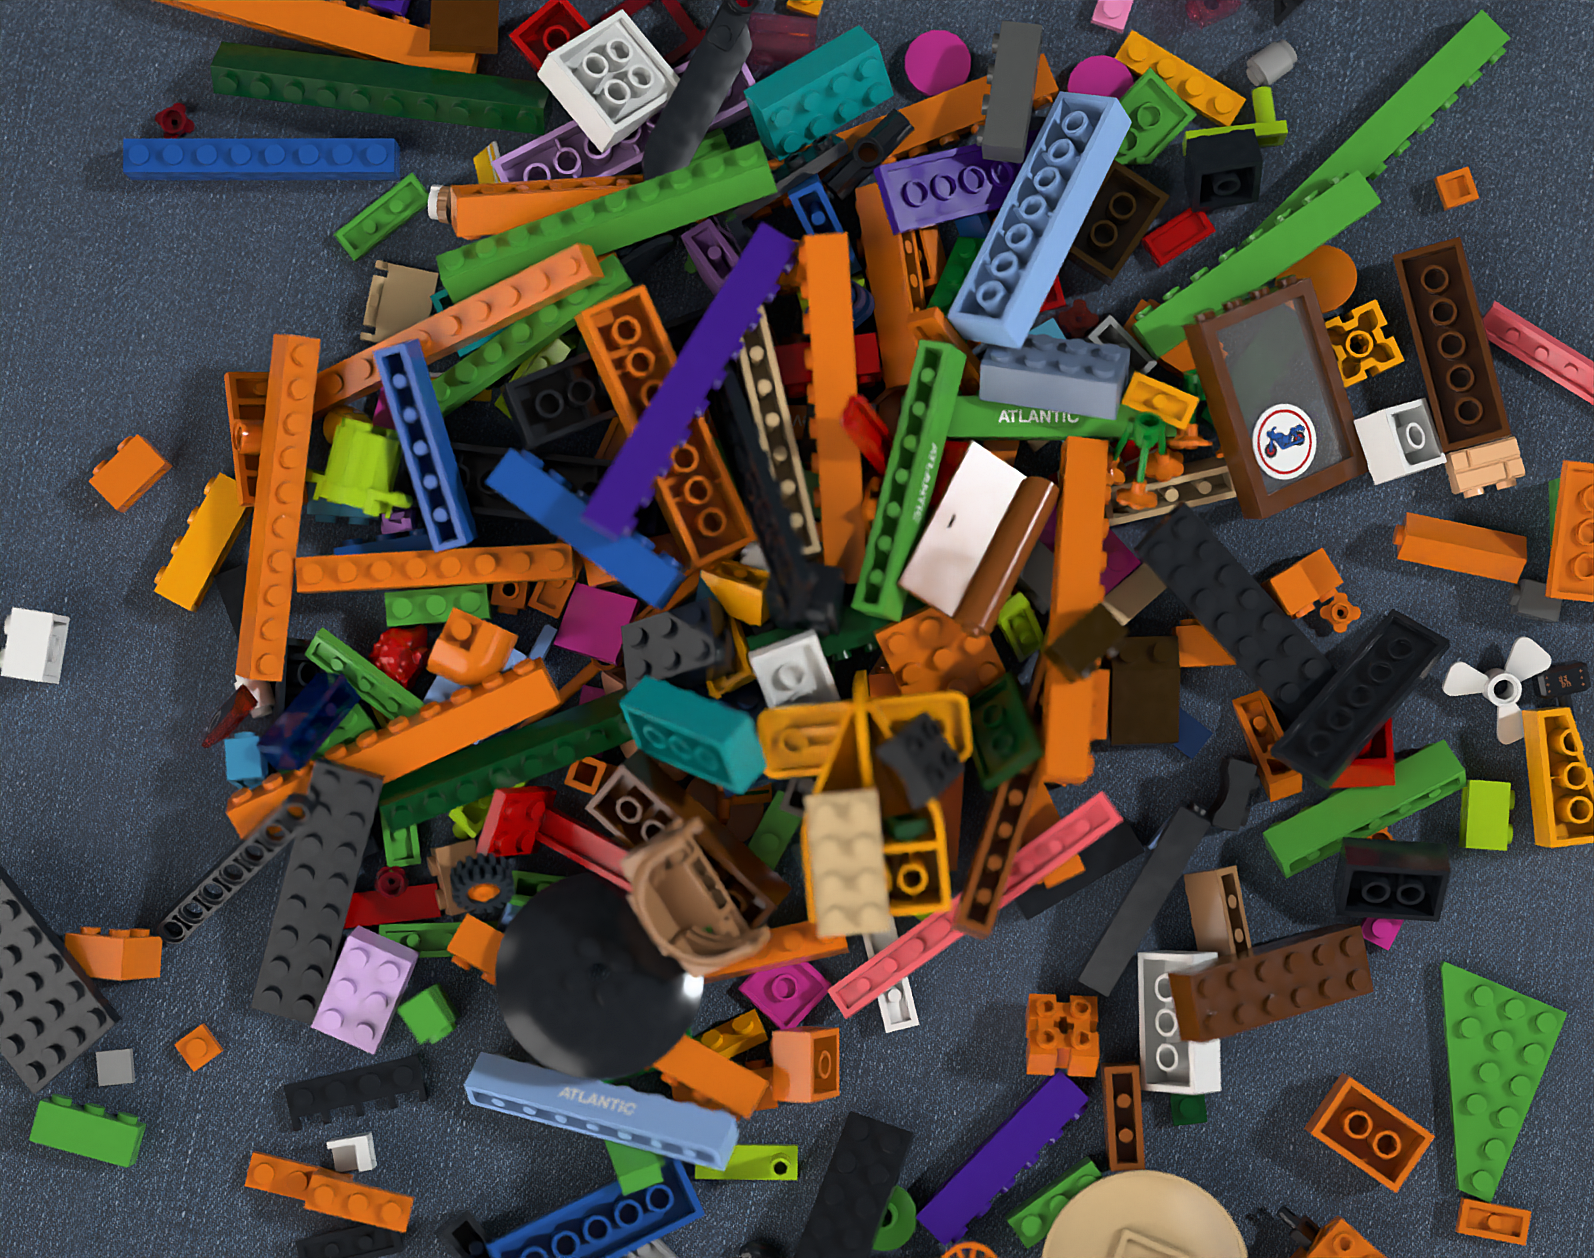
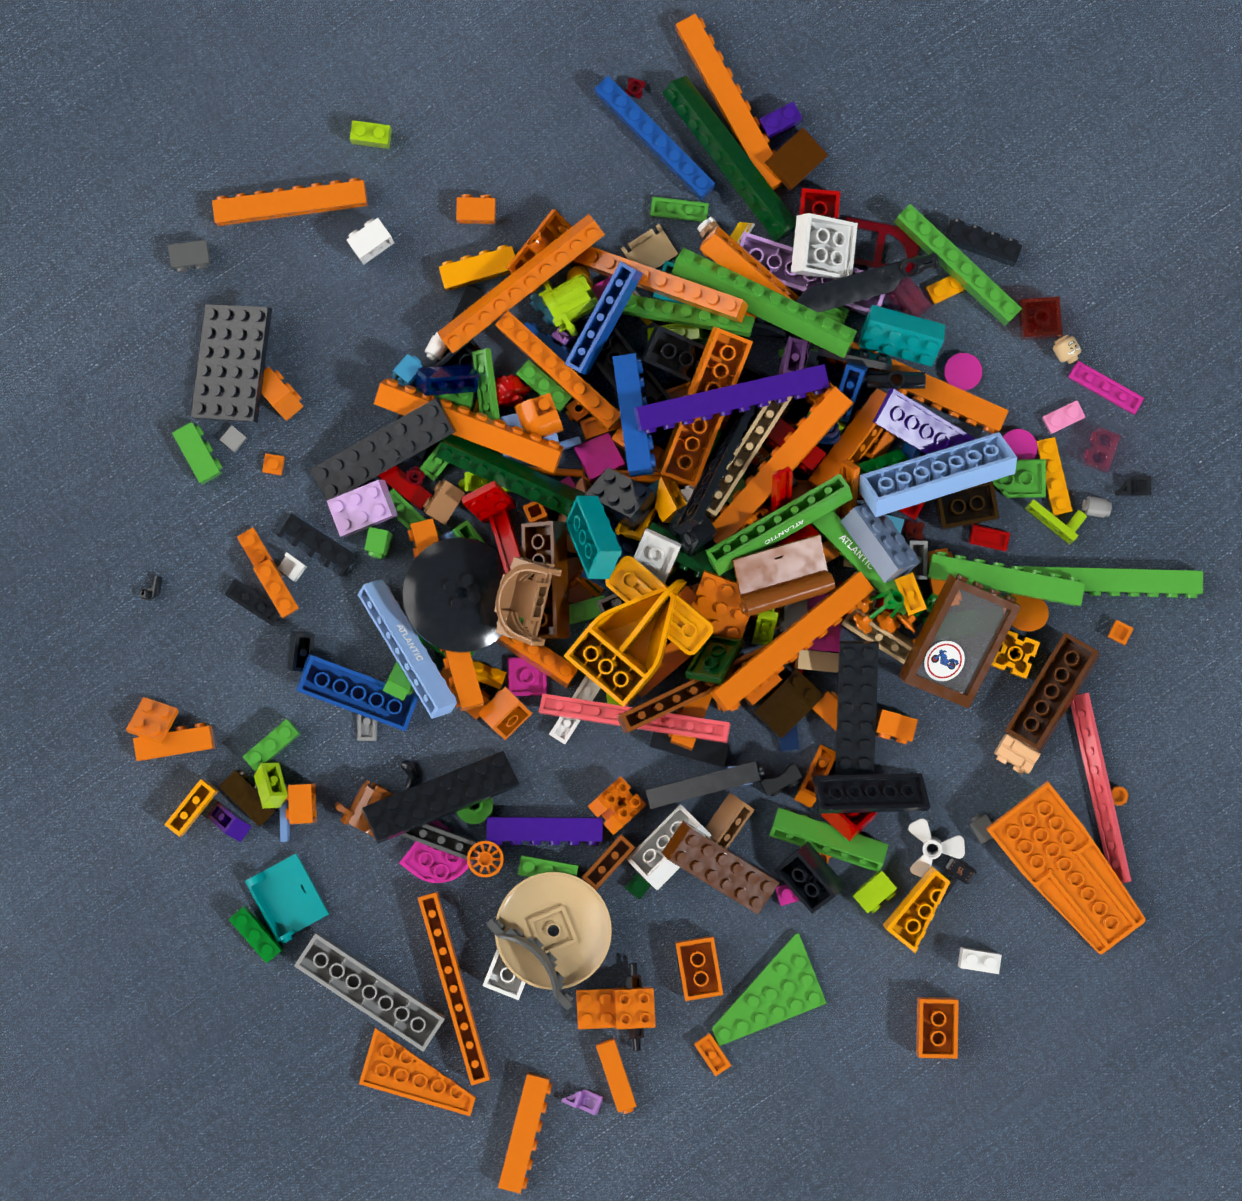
camera: 50 degrees right, 0 degrees up
black beam [157,793,314,944] -> none
clear red slope [202,684,258,748] -> none
black wheel [450,853,515,913] -> none
lime piece [695,1143,798,1180] -> none
tan plate [805,788,890,937] -> none
black brick [876,710,965,809] -> none
dark green plate [882,811,929,842] -> none
dark grey brick [976,21,1043,164] -> none
dark brown brick [1043,601,1129,684] -> none
black brick [1184,128,1263,213] -> none
orange plate [1320,592,1361,633] -> none
white brick [1353,398,1447,485] -> none
orange brick [1392,512,1527,584] -> none

